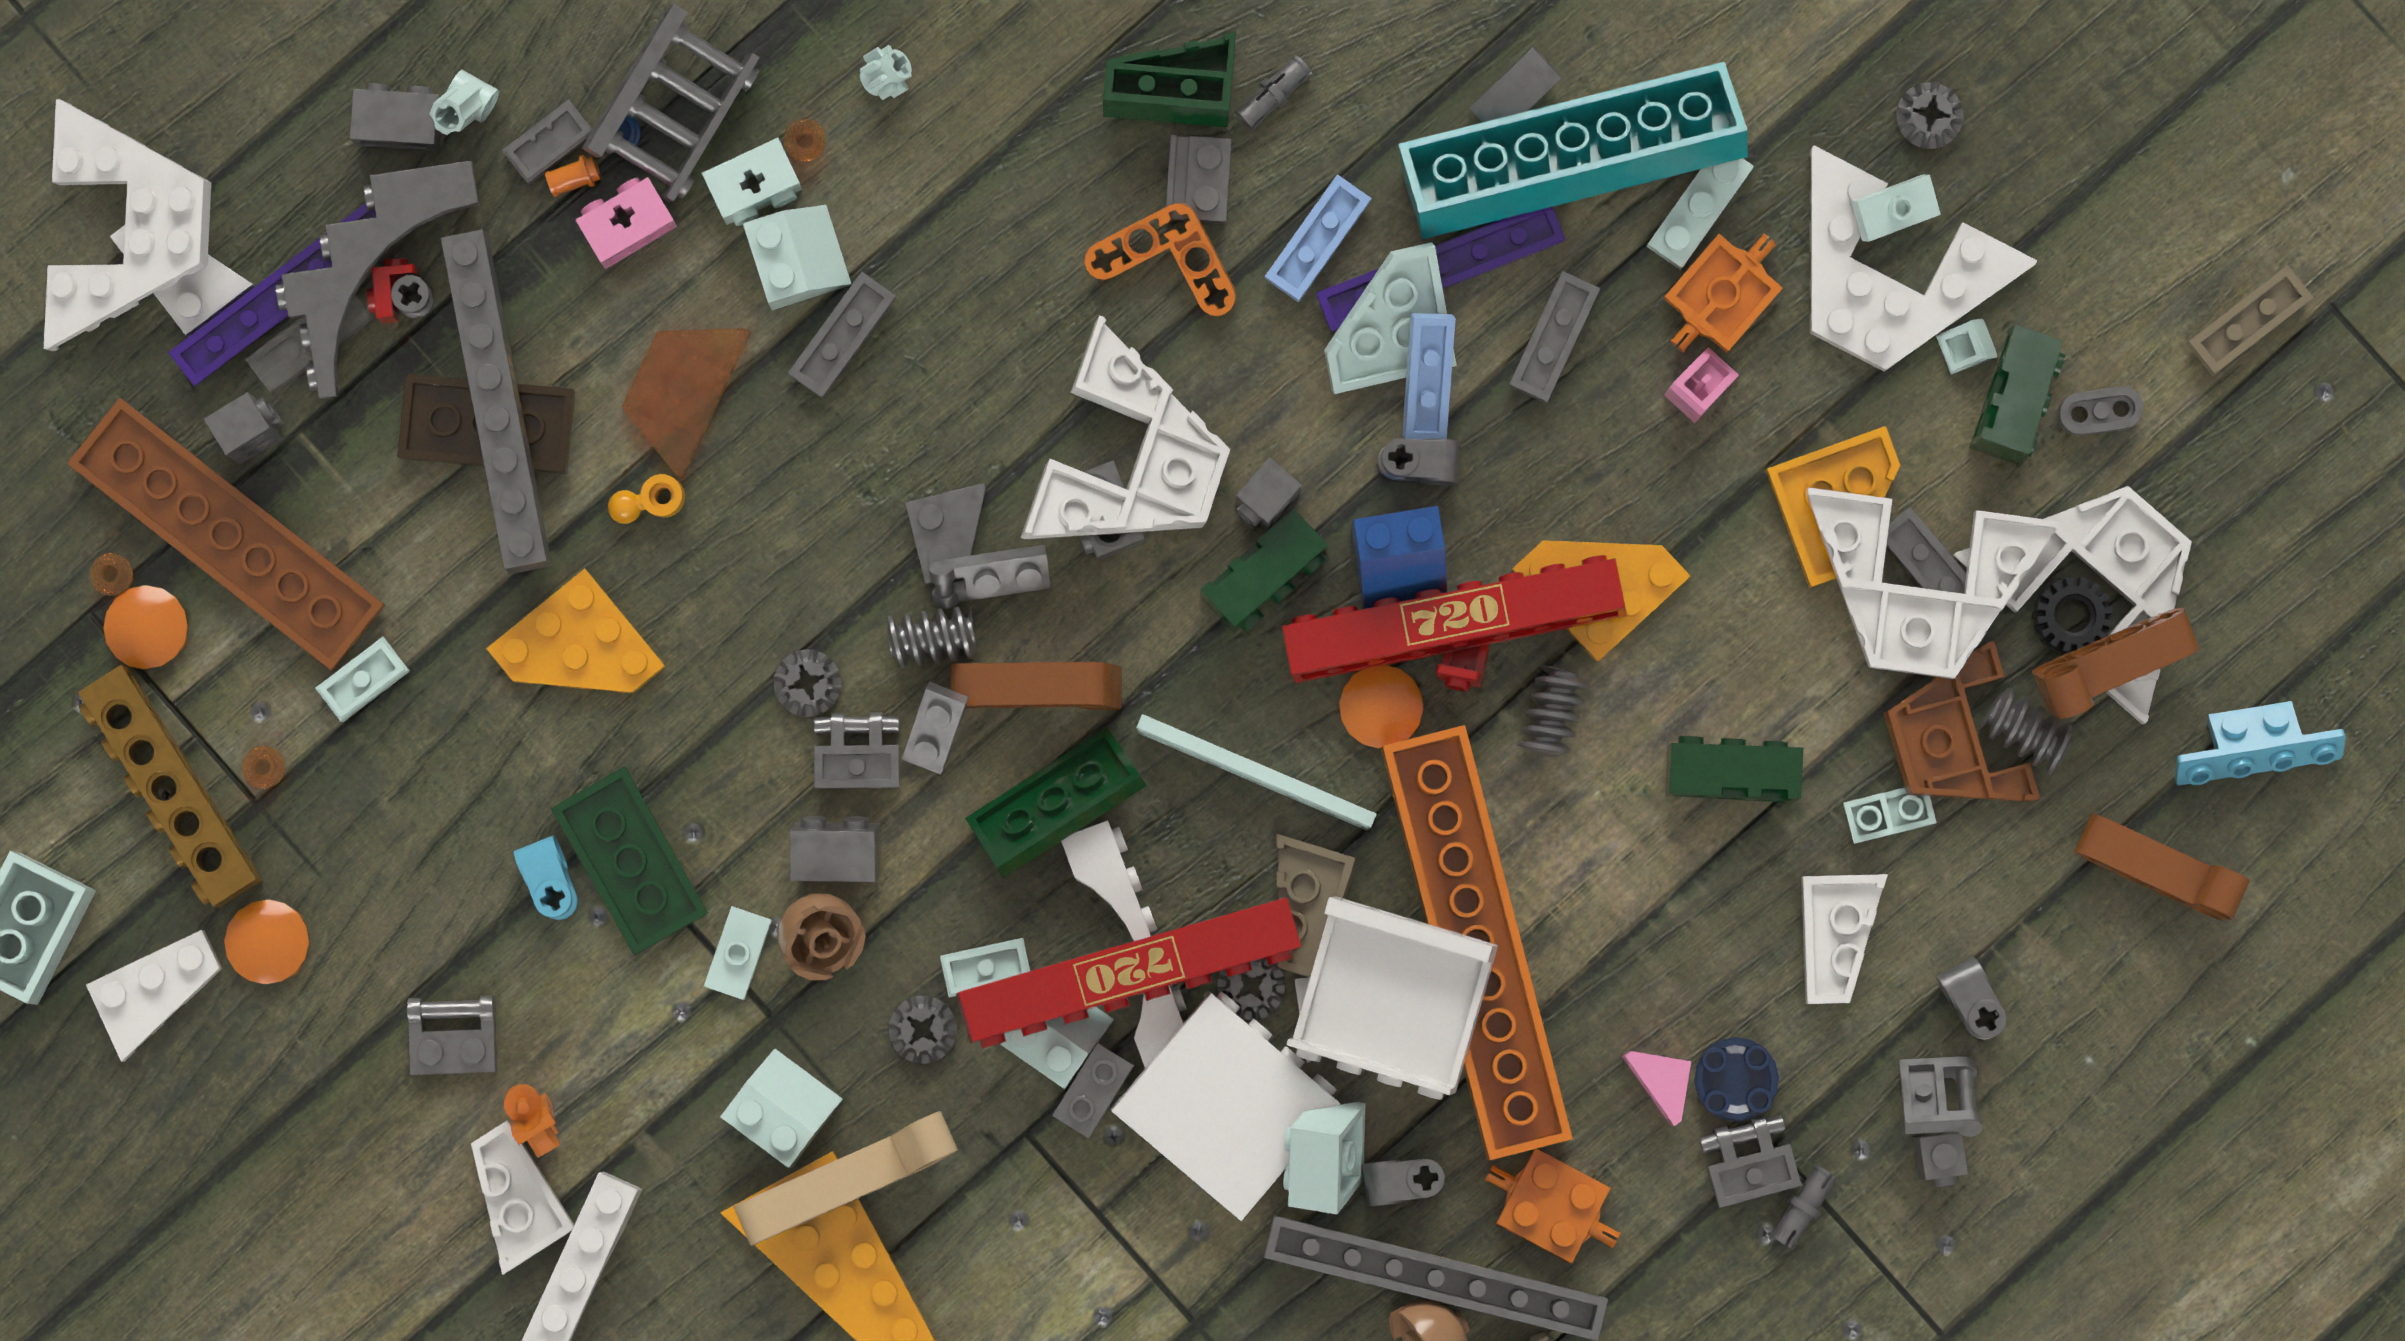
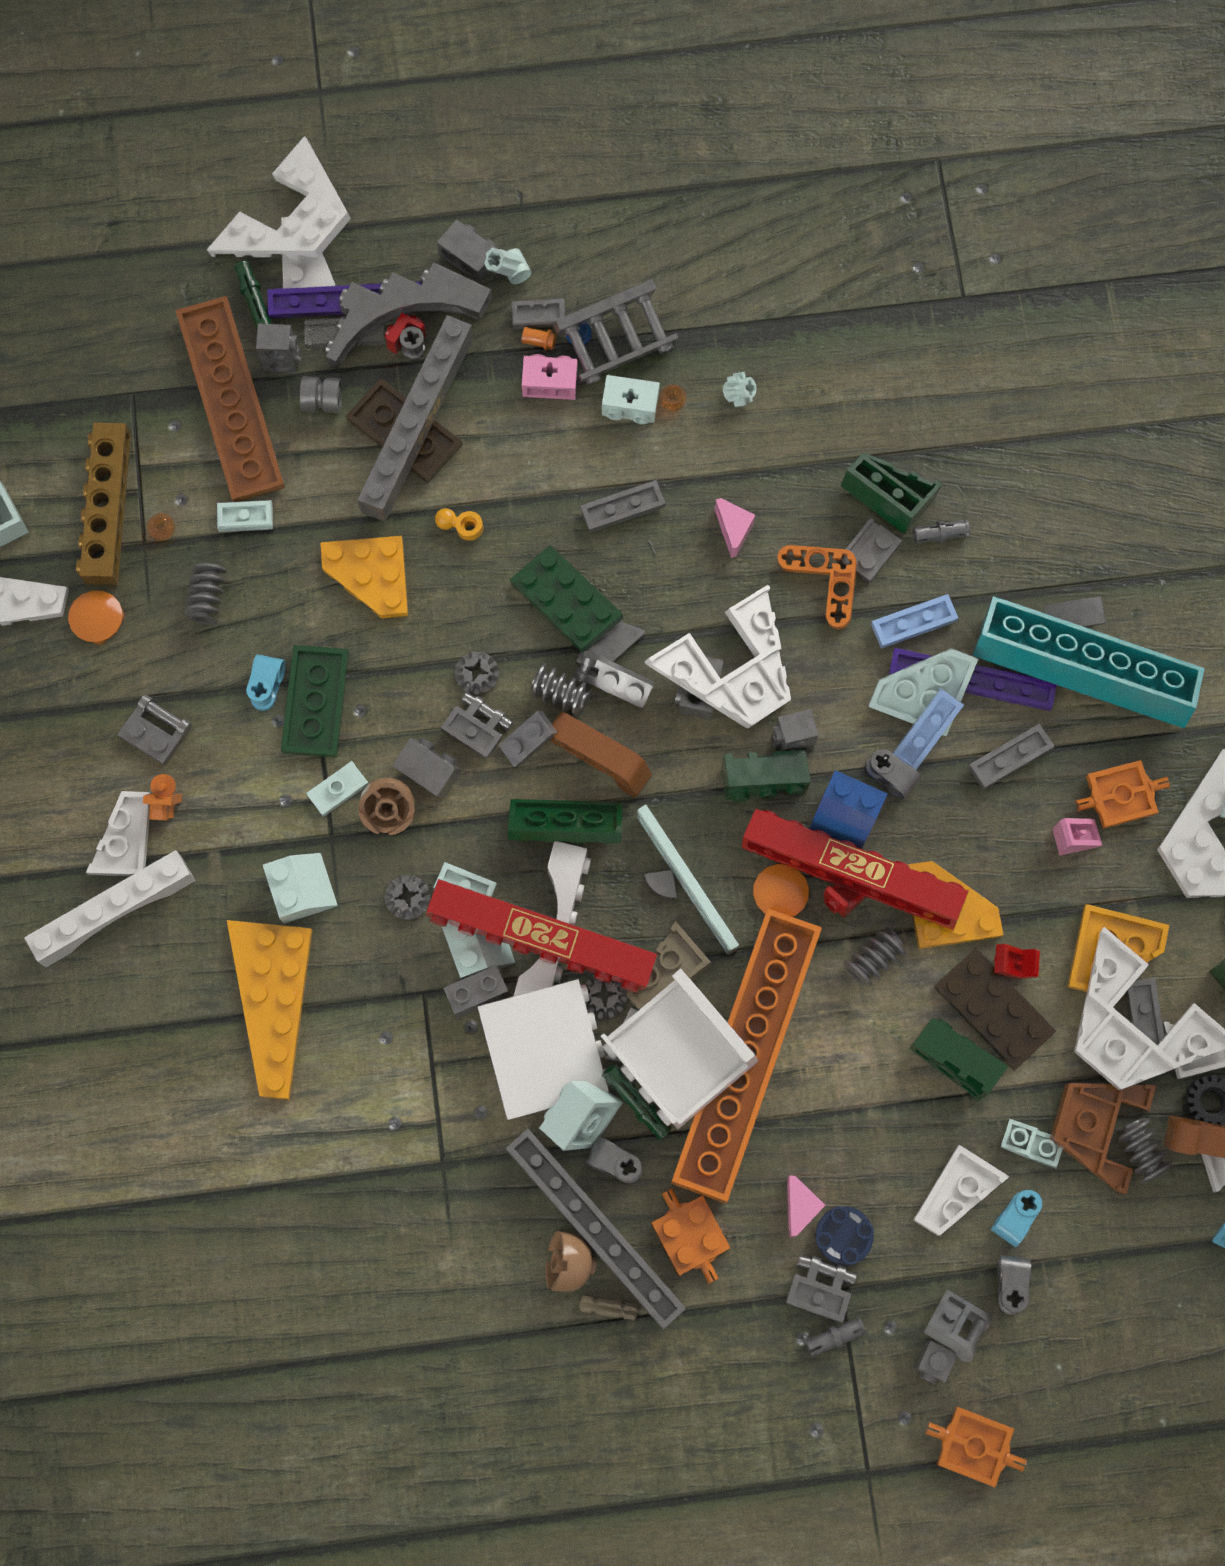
camera: 35 degrees right, 10 degrees down
clear orange plate [90,553,133,596] -> none
orange dish [103,585,188,670] -> none
clear orange wing [622,328,751,479] -> none
tan beam [734,1111,958,1246] -> none
light aqua slope [743,205,852,310] -> none
light aqua plate [1646,158,1754,270] -> none
dark orange beam [2074,813,2250,921] -> none
none -> flat silver piece [183,563,227,625]
none -> dark green pin [234,261,271,331]
none -> flat silver wheel [300,376,342,413]
none -> dark green plate [510,545,624,653]
none -> dark green pin [602,1063,672,1140]
none -> flat silver tile [644,870,677,899]
none -> bright pink slope [714,498,755,558]
none -> orange plate [925,1406,1026,1487]
none -> dark brown plate [934,948,1056,1071]
none -> medium azure piece [991,1190,1042,1248]
none -> red bracket [994,944,1040,979]

